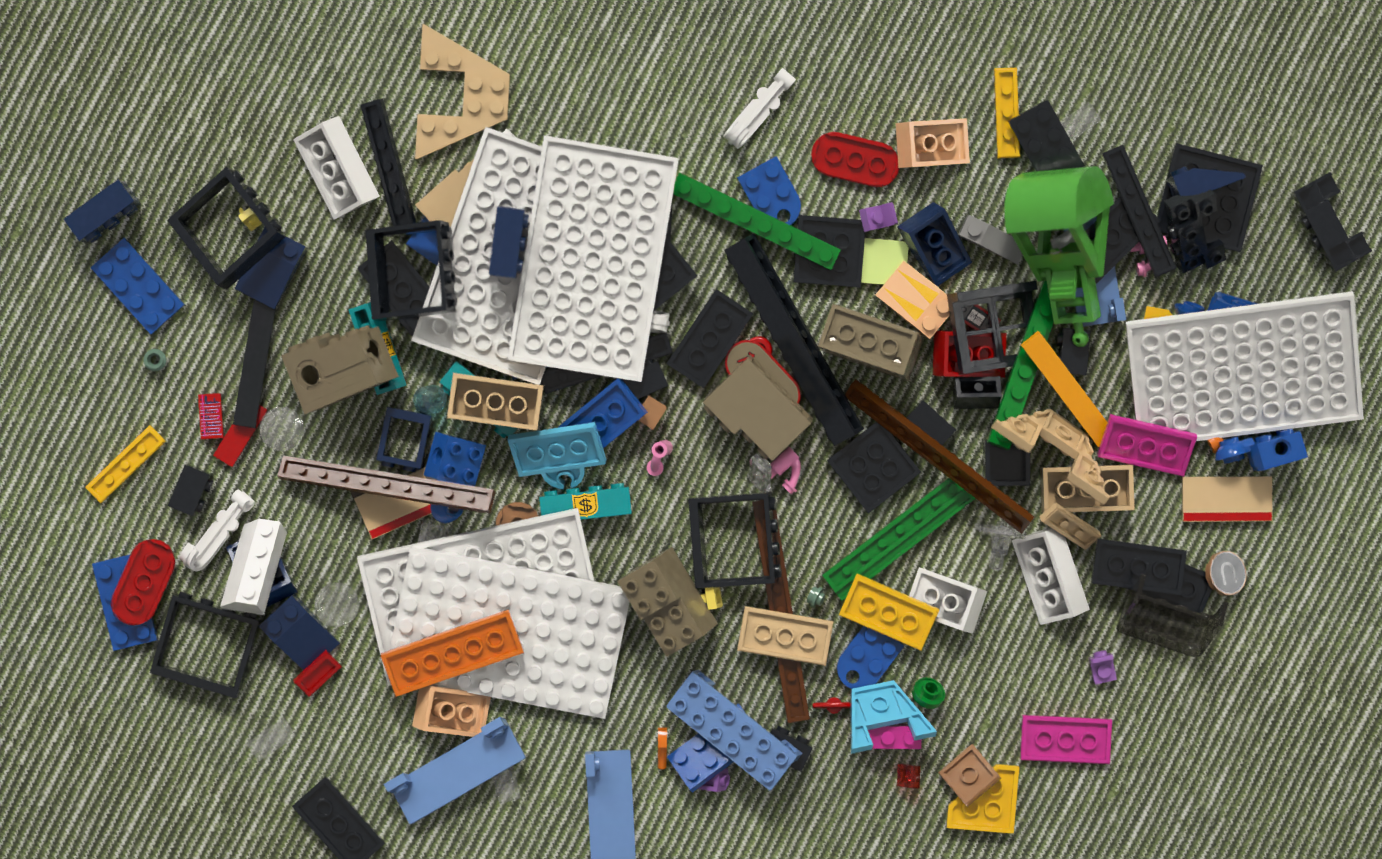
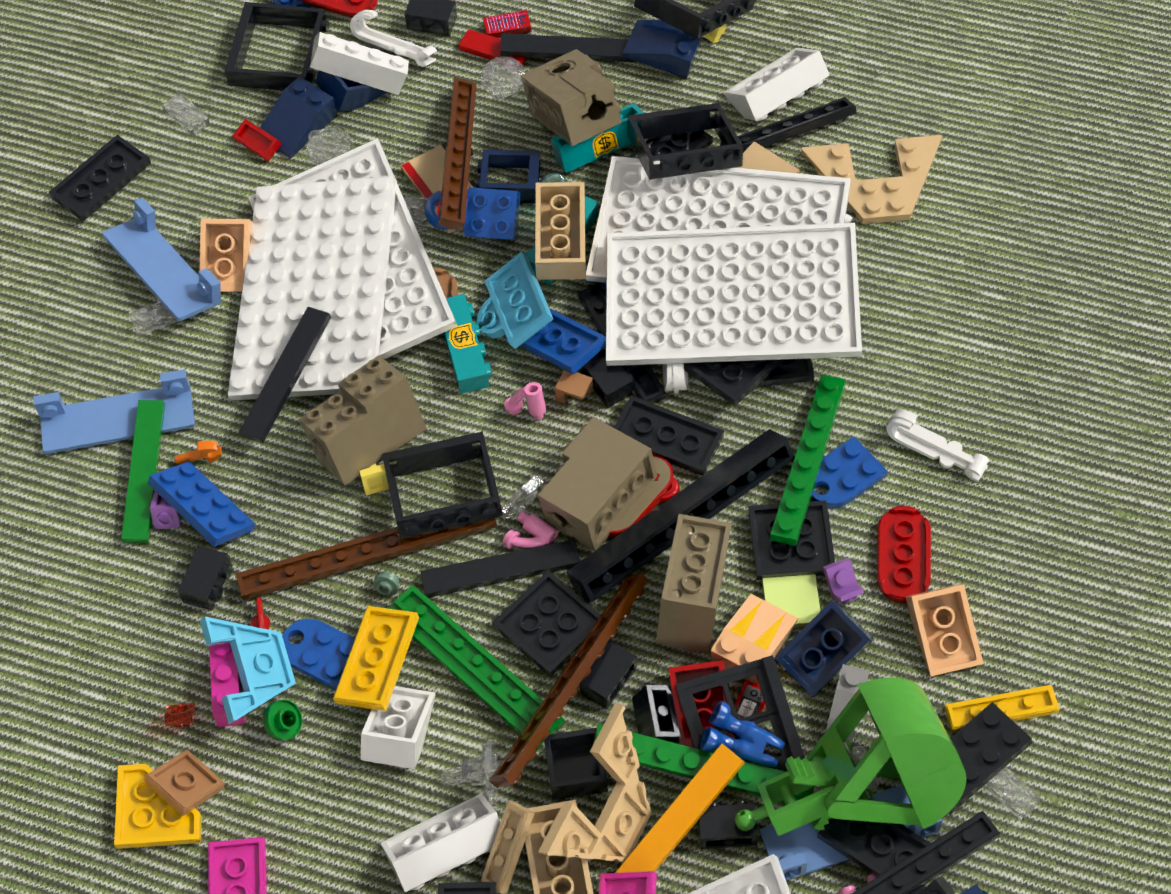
camera: 85 degrees right, 30 degrees down
orange plate [380,609,524,697] -> none
dark blue brick [488,206,529,278] -> none
medium blue bracket [666,670,803,790] -> none
tan tile [737,606,833,666] -> none
none -> green tile [121,400,165,543]
none -> black tile [239,307,331,444]
none -> black tile [420,539,580,598]
none -> blue piece [700,700,785,768]

